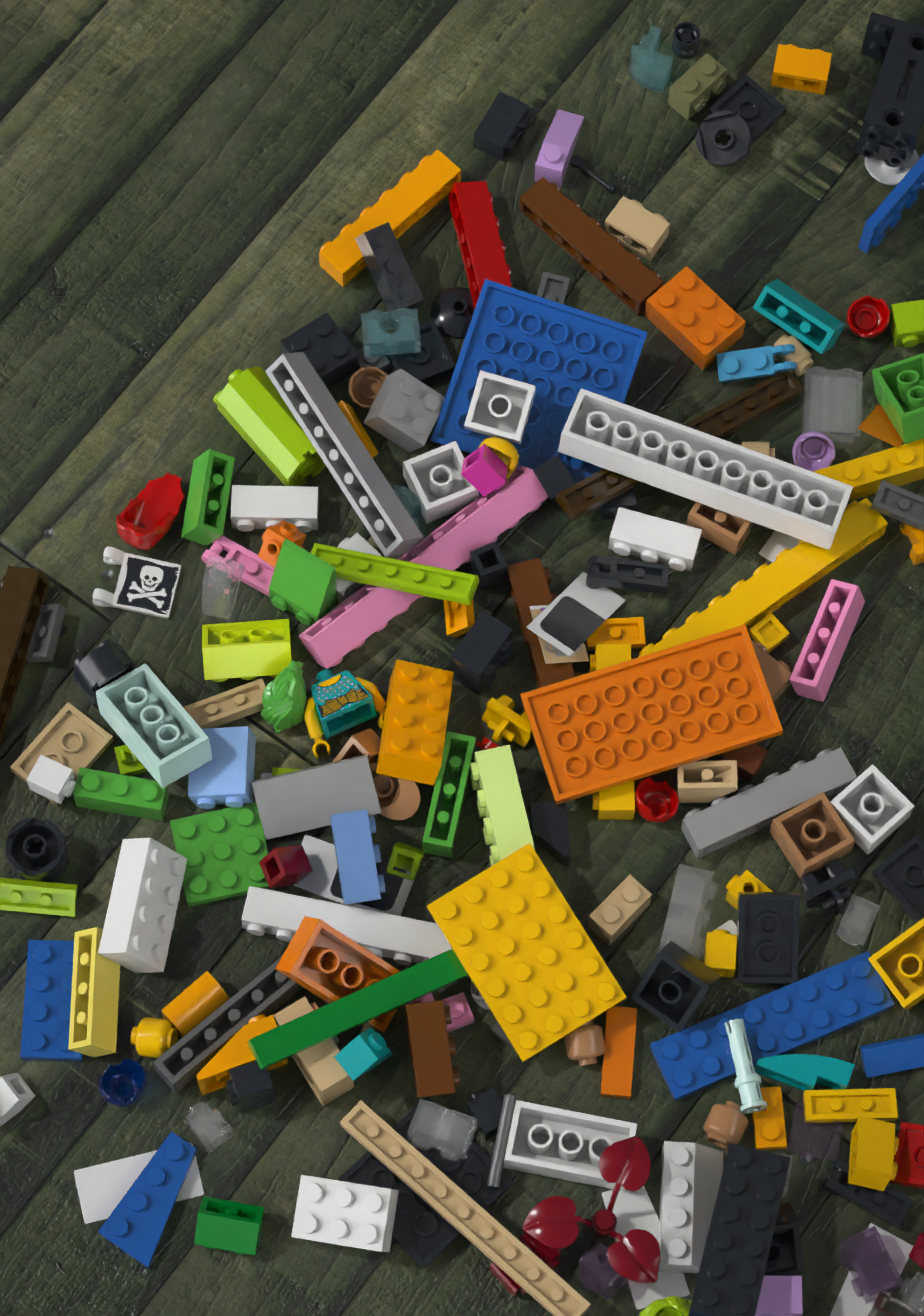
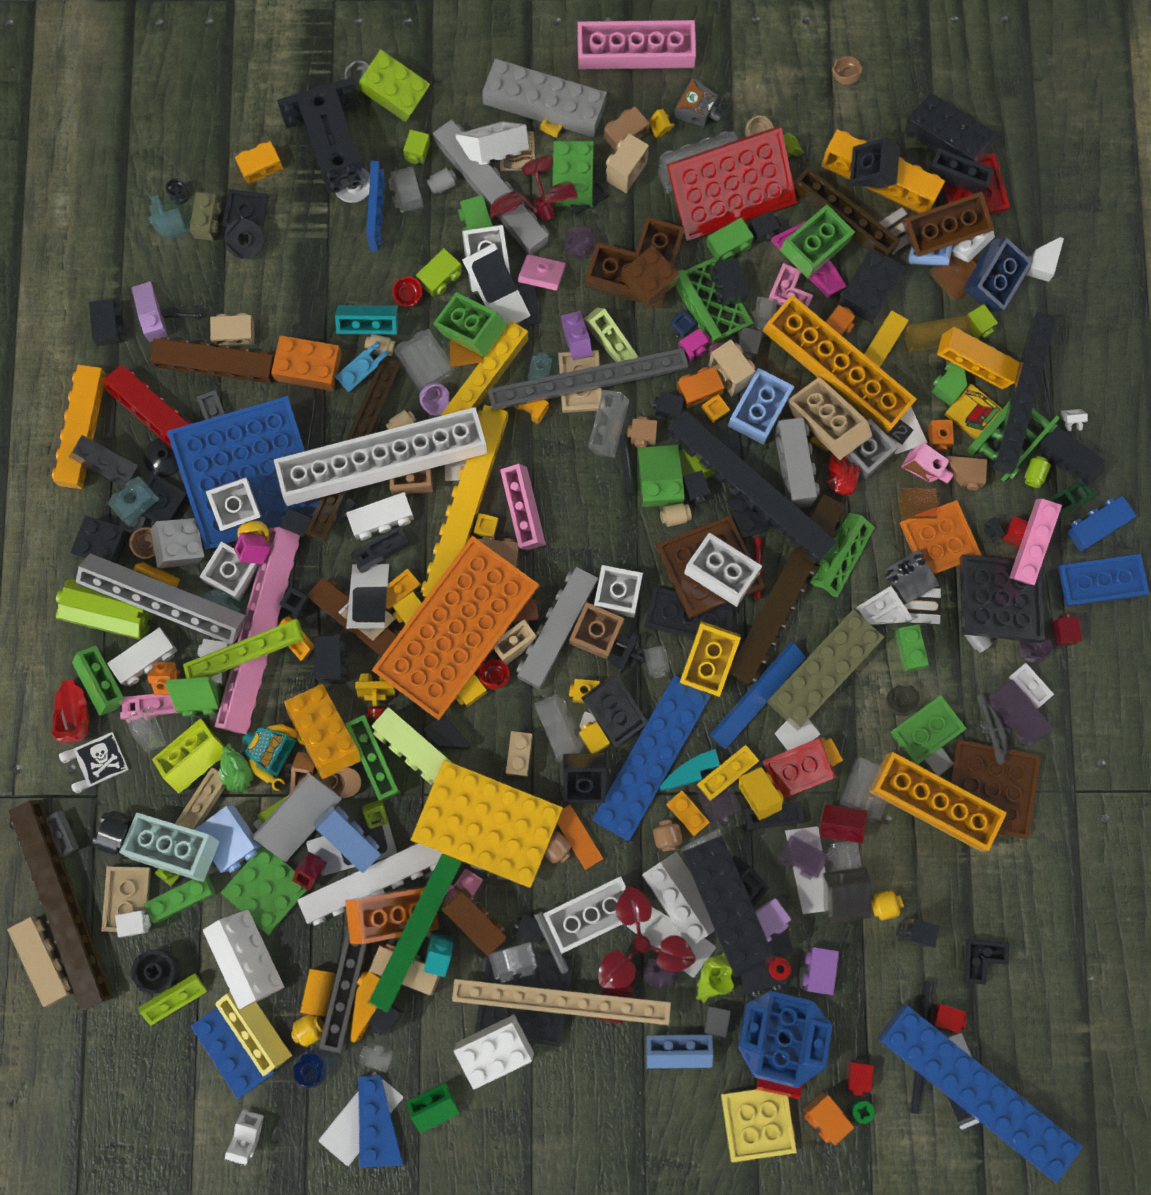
camera: 35 degrees left, 10 degrees up
light aqua pin [724,1019,768,1114] -> none

